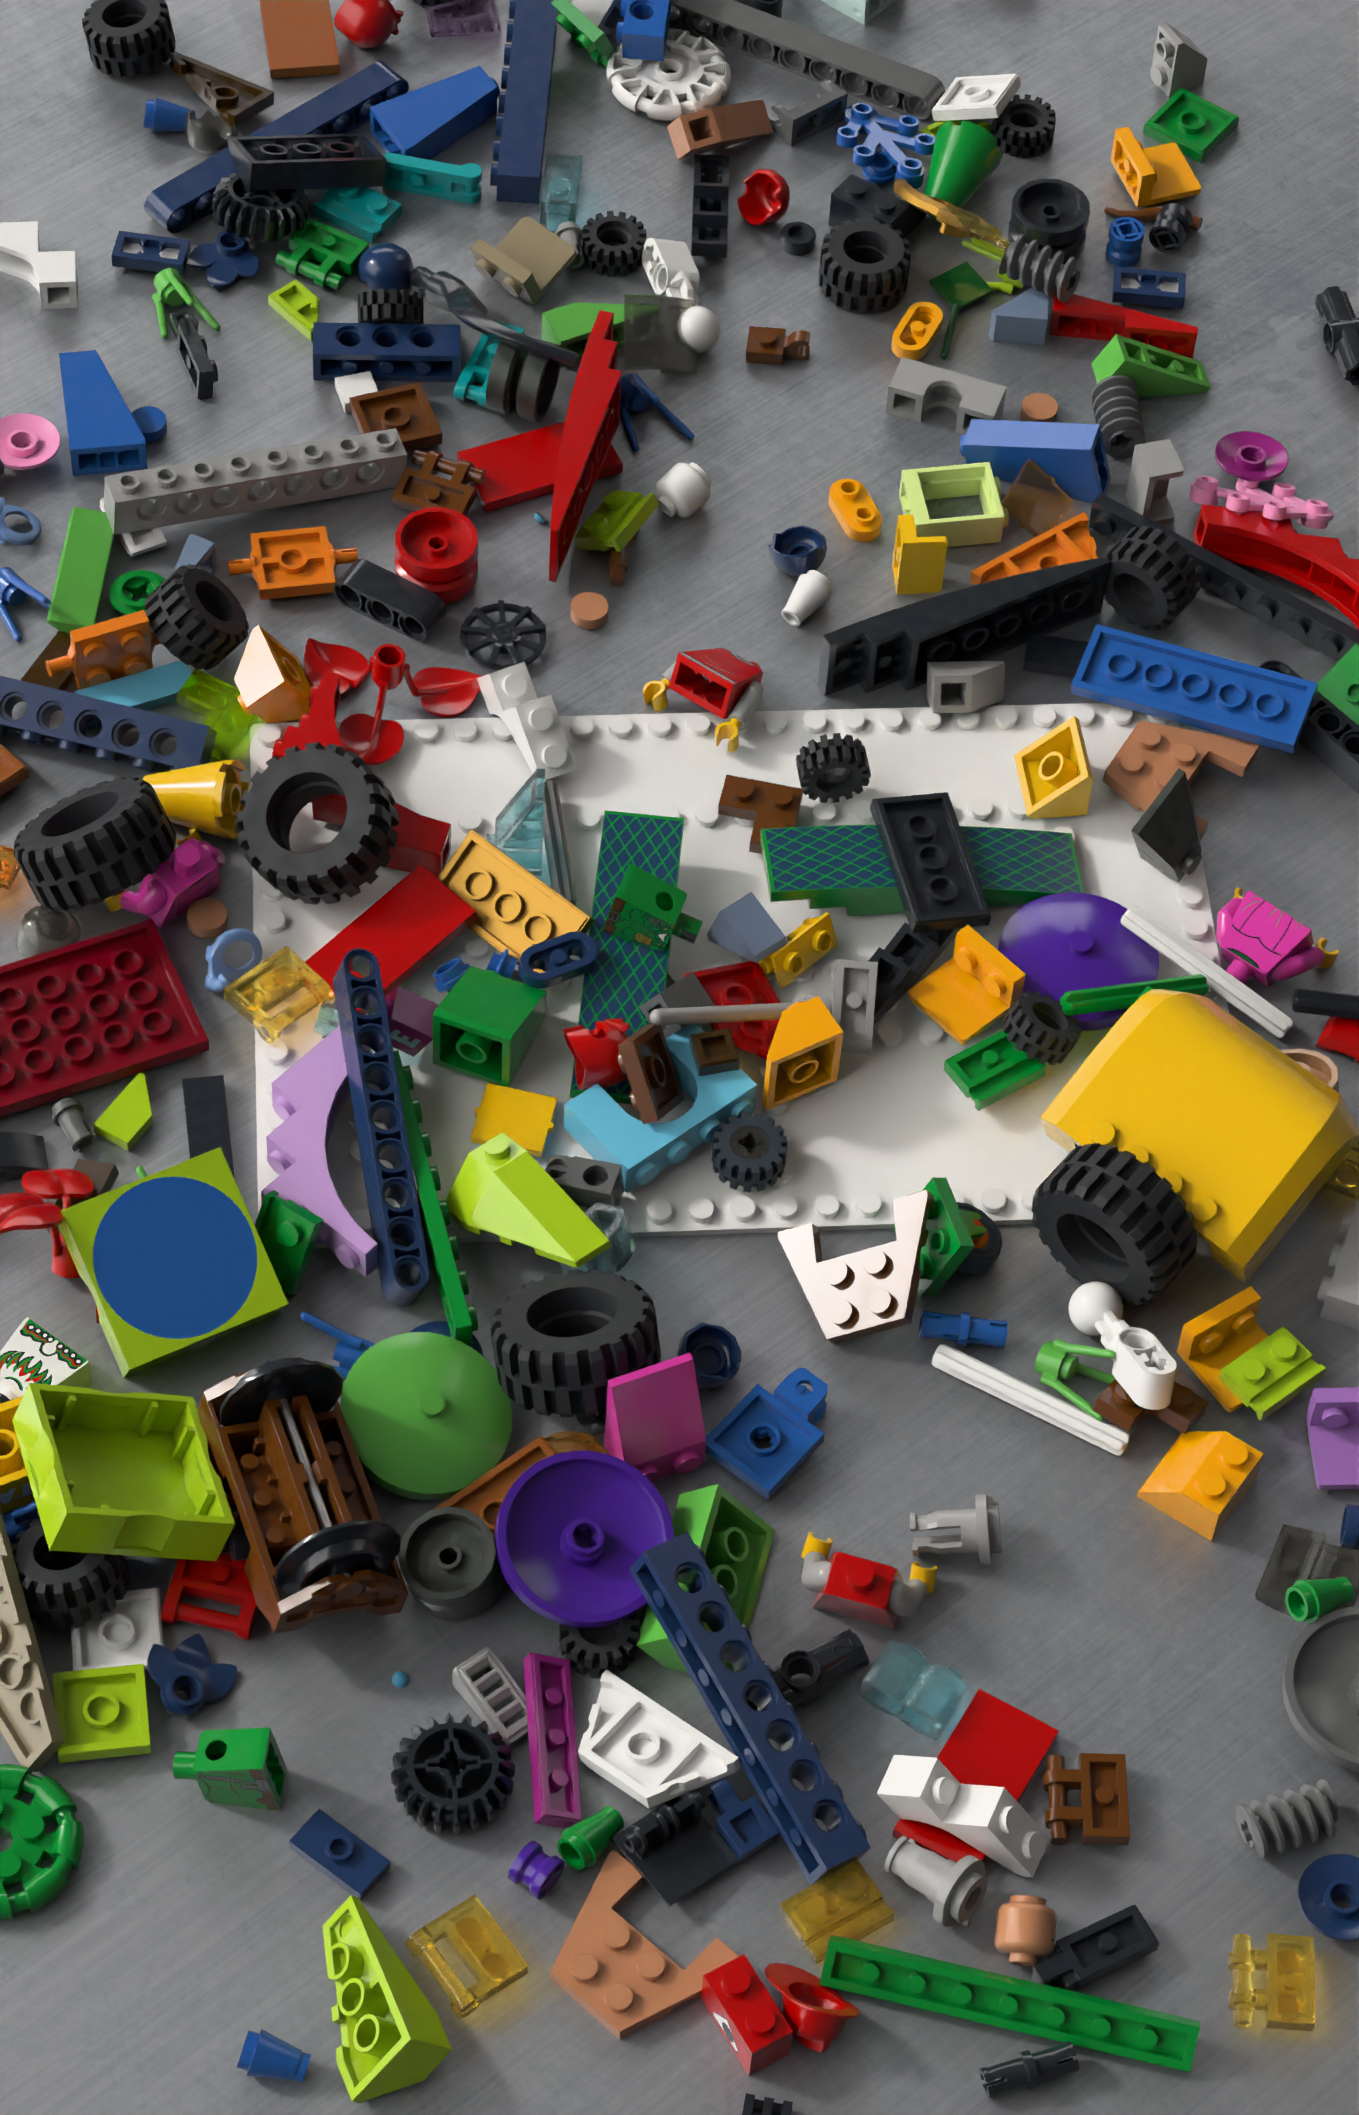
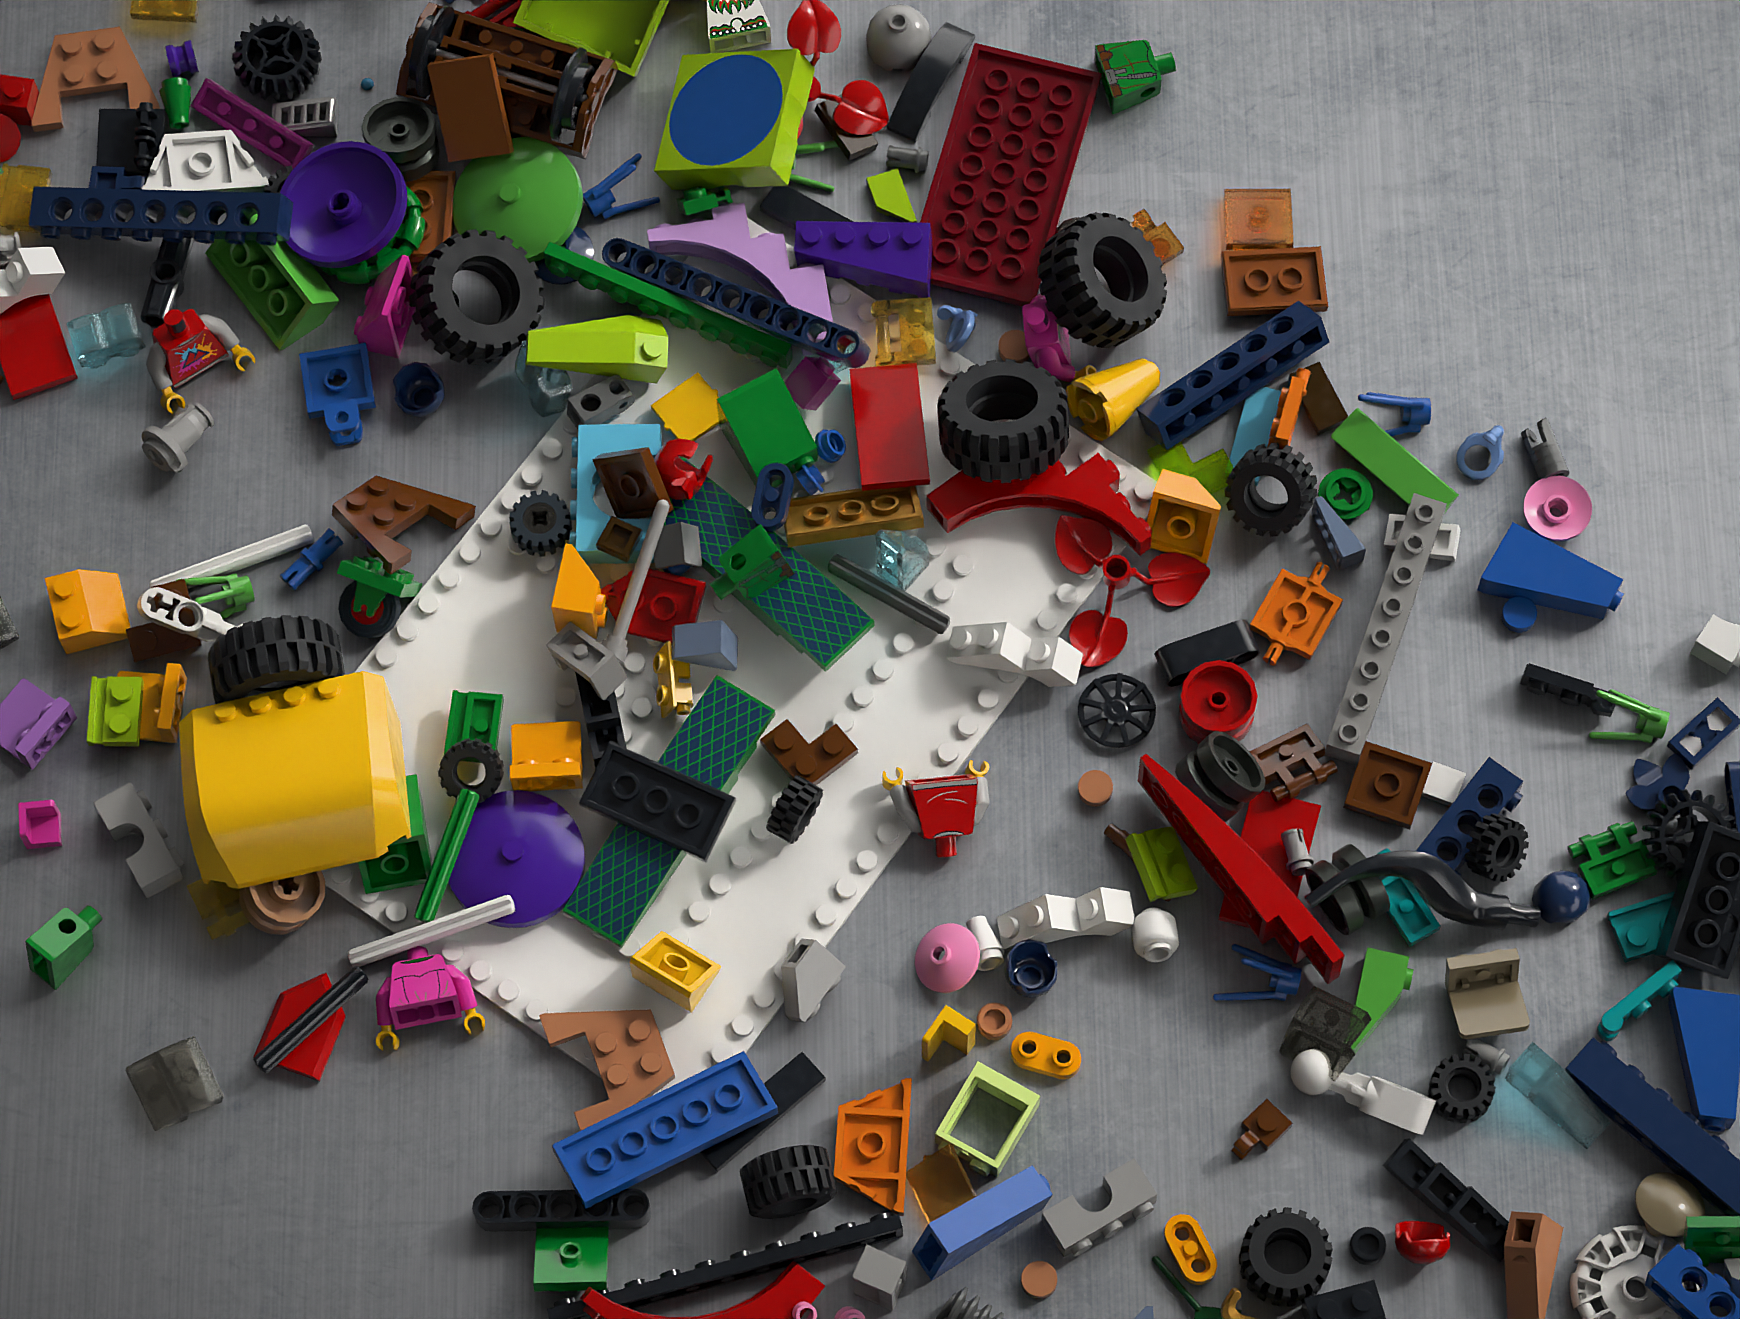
camera: 135 degrees right, 15 degrees up
lime tile [268,279,320,341] -> none
black slope [817,557,1110,696] -> none
pearl dark grey slope [1131,768,1202,883] -> none
none -> dark orange tile [427,53,514,162]
none -> dark purple wedge [794,221,932,301]
none -> bright pink dish [915,923,980,993]
none -> nougat tile [977,1003,1012,1040]
none -> white arch [997,887,1134,951]
none -> pearl dark grey wheel [1175,731,1265,822]
none -> light grey pin [1281,828,1314,876]
none -> dark tan dish [1635,1172,1705,1238]

